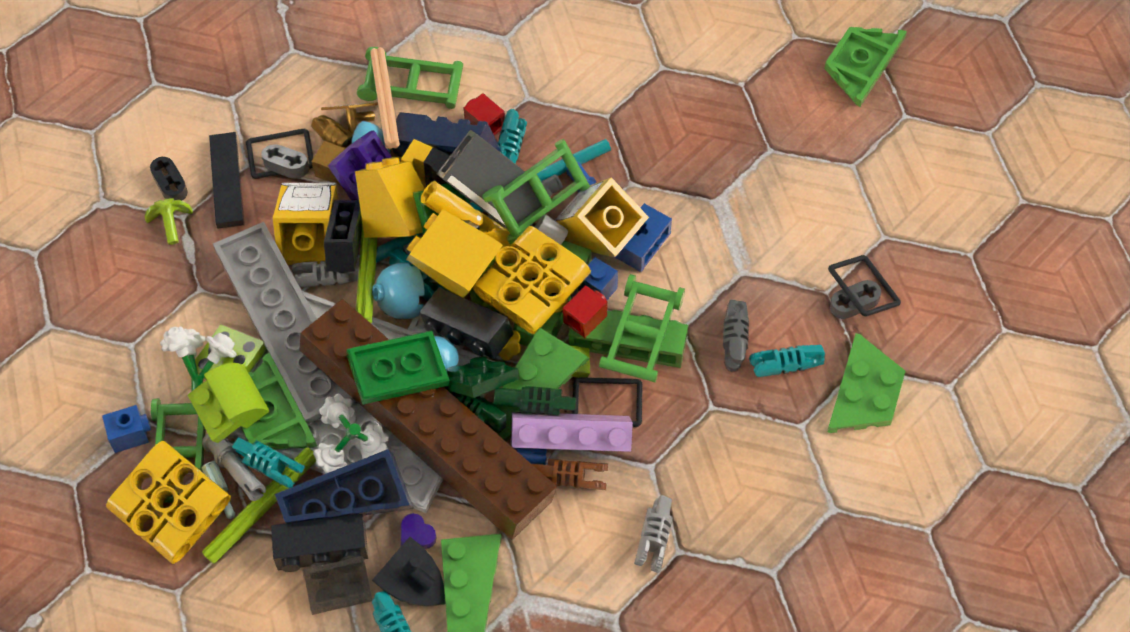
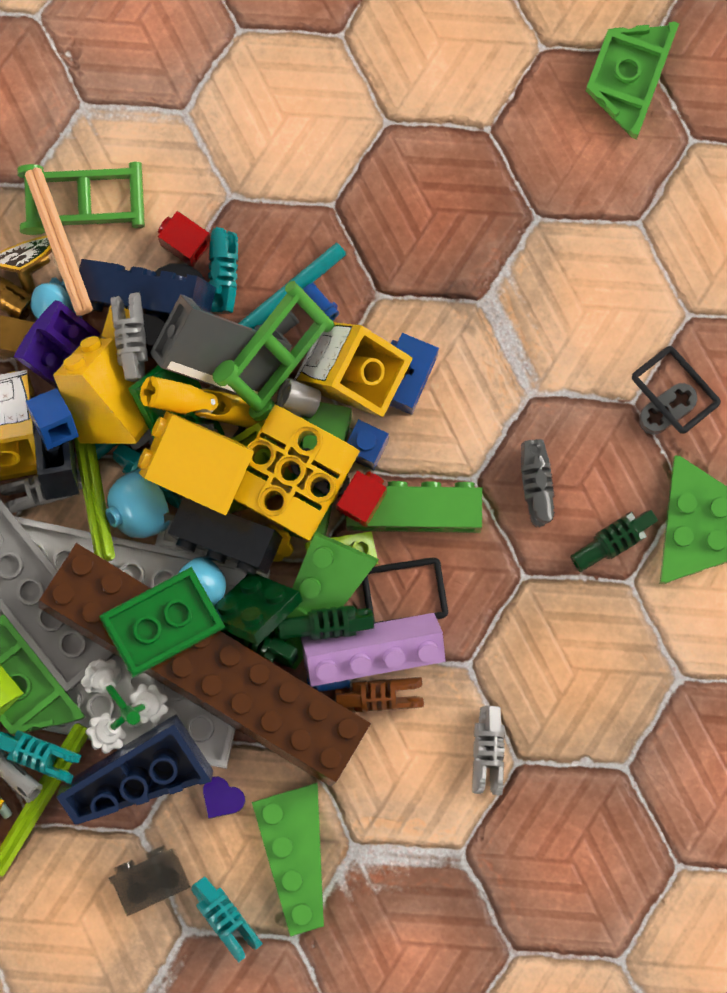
camera: 10 degrees left, 20 degrees up
black brick [271,514,368,572] -> none
black shield [372,537,446,607] -> none
bright green piece [599,274,685,382] -> none
teal hinge [749,345,825,377] -> none
none -> blue brick [25,388,79,450]
none -> light grey hinge [110,292,148,382]
none -> dark green hinge [570,510,658,572]

